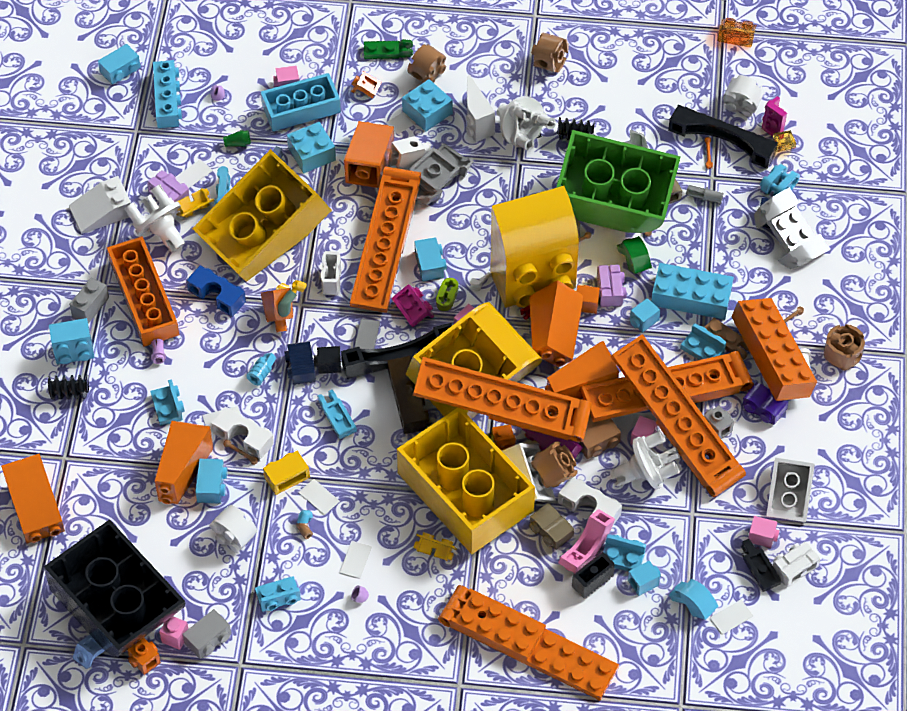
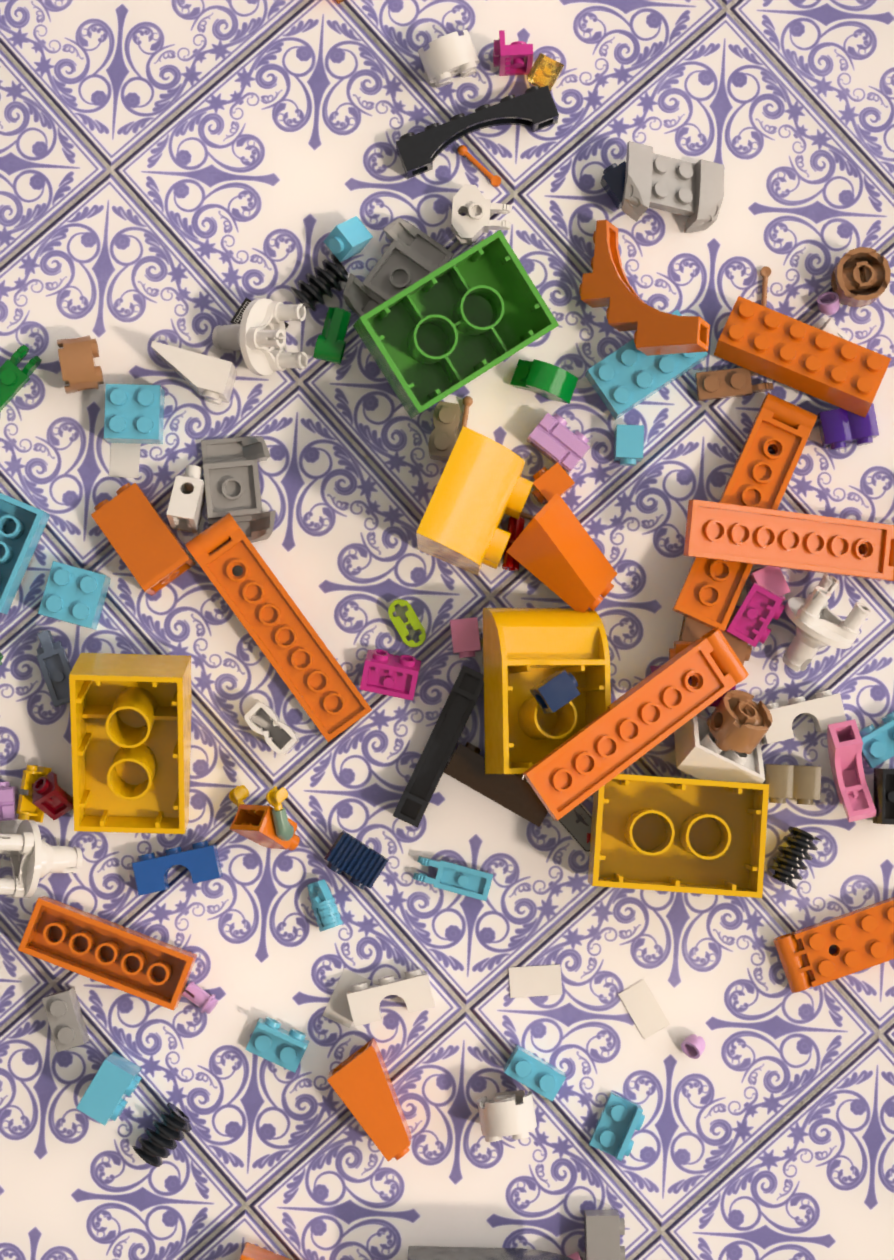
camera: 50 degrees left, 30 degrees up
medium azure brick [195,459,228,504] -> none
medium azure hinge [214,166,231,206] -> none
medium nougat hinge [223,440,258,465] -> none
yellow piece [263,450,310,495] -> none
arm [296,510,313,539] -> none
black brick [314,346,342,374] -> none
bracket [351,71,382,98] -> none
light grey tile [355,319,380,349] -> none
medium azure brick [414,237,447,281] -> none
yellow hinge [414,532,457,561] -> none
white hand [469,272,491,291] -> none
medium nougat brick [531,32,569,73] -> none
orange slope [545,341,619,400] -> none
medium azure bracket [680,323,726,360] -> none
light grey axle [686,185,724,204] -> none
light grey brick [704,406,734,439] -> none
medium azure brick [760,164,800,196] -> none
none -> dark red bracket [32,771,73,820]
none -> green piece [313,307,351,365]
none -> medium azure brick [323,216,373,262]
none -> white hinge [451,184,512,245]
none -> medium azure piece [503,1045,566,1101]
none -> dark blue brick [530,670,580,714]
none -> orange arch [579,220,710,356]
none -> dark pink bracket [726,582,785,647]
none -> black piece [768,827,821,890]
none -> lavender hinge [817,292,840,316]

